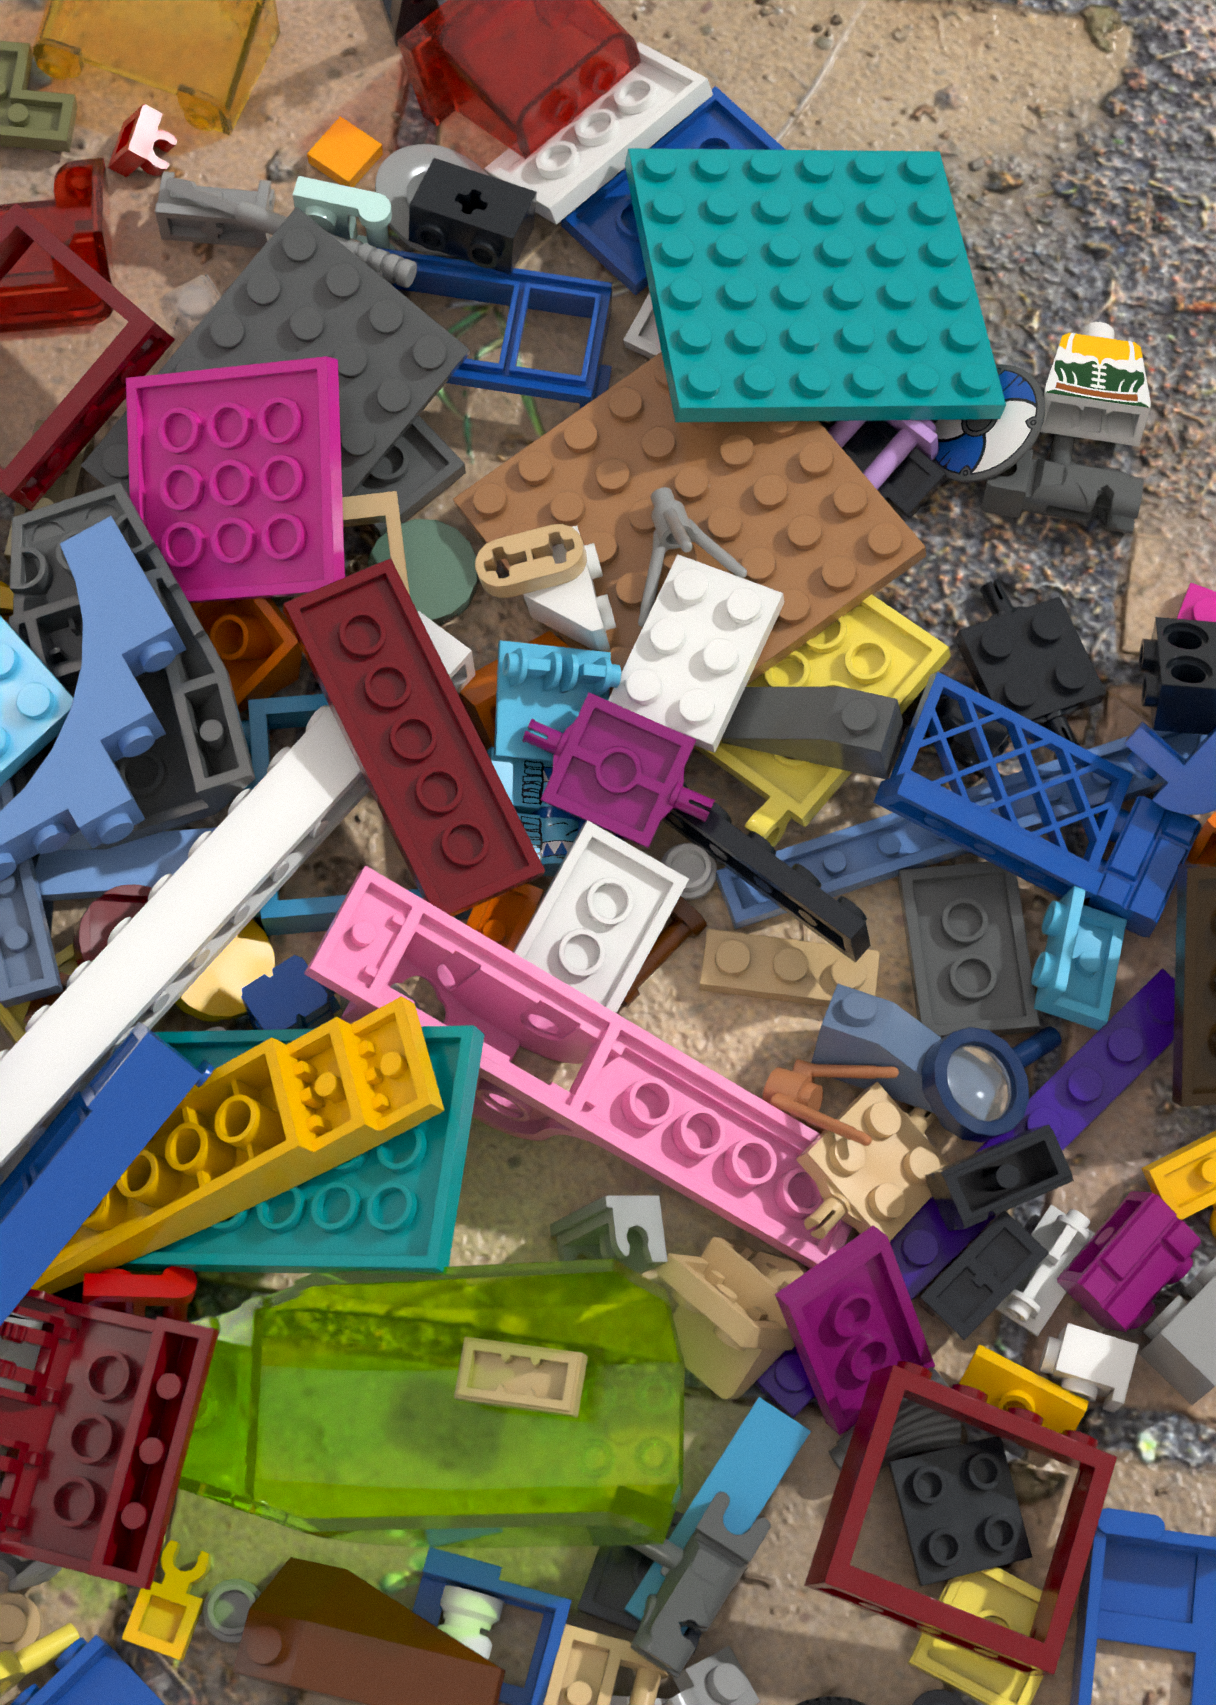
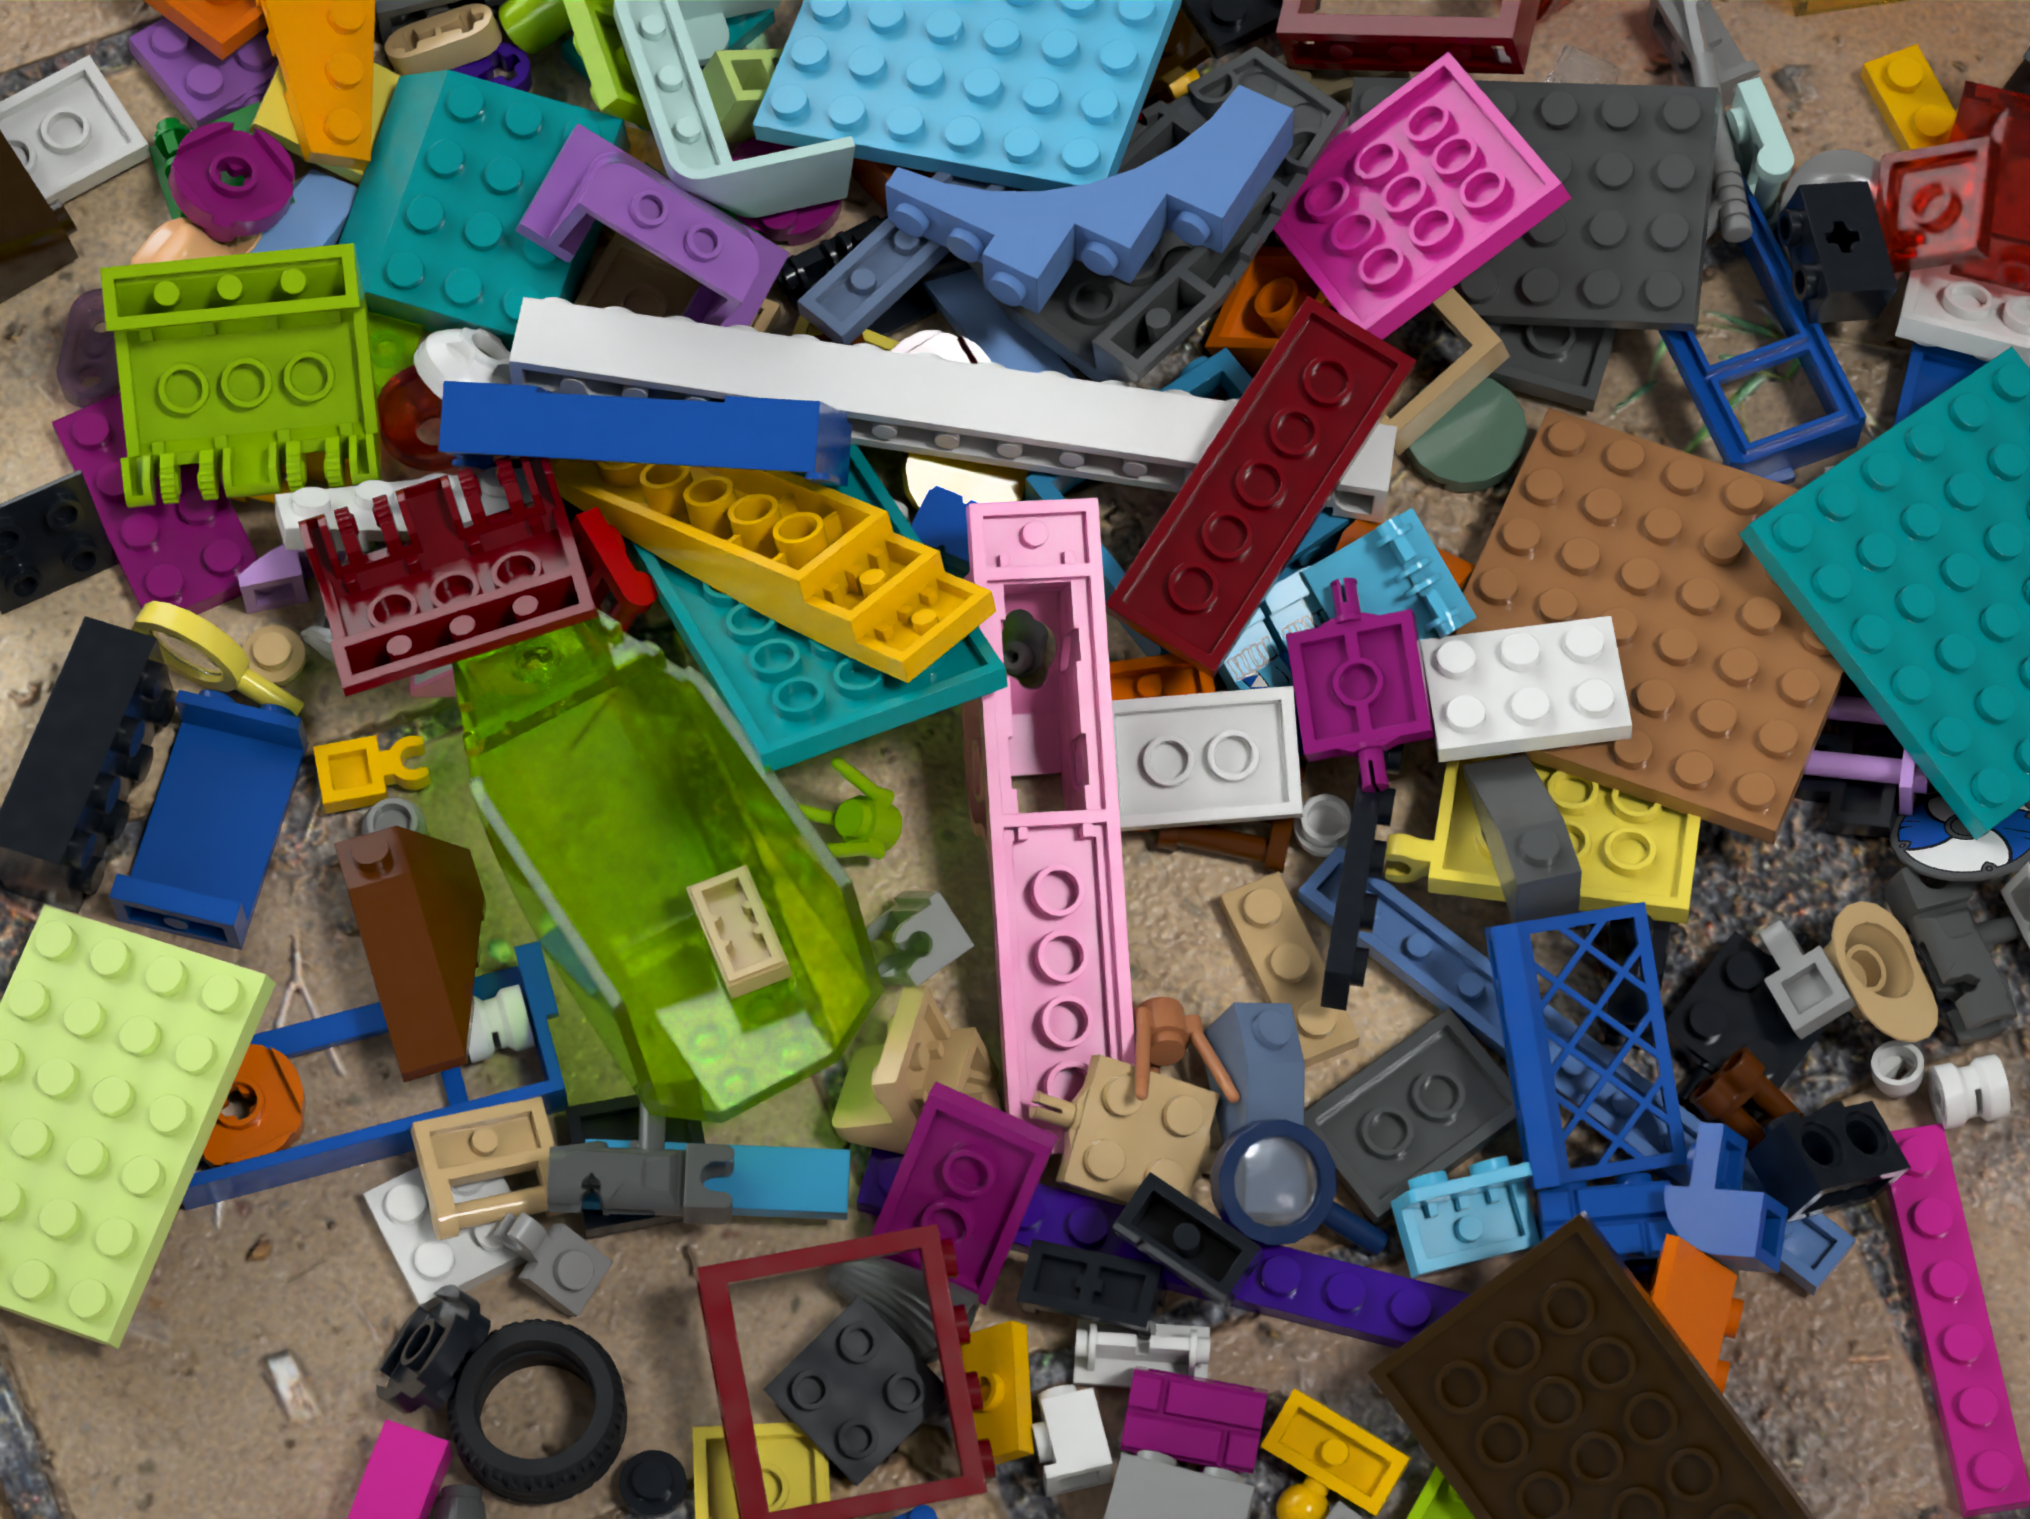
camera: 60 degrees right, 5 degrees down
light orange tile [307,116,383,188] -> none
tan beam [475,524,587,598] -> none
white slope [523,526,616,652] -> none
light grey plant [638,487,747,628] -> none
none -> lime plant [754,756,902,860]
none -> reddish brown piece [1689,1047,1805,1152]
none -> light grey plate [1759,919,1857,1039]
none -> tan piece [1823,901,1938,1043]
none -> yellow plate [1860,44,1972,173]
none -> white hinge [1871,1040,1924,1098]
none -> clear red plate [1875,136,2002,273]
none -> white wheel [1927,1054,2011,1130]

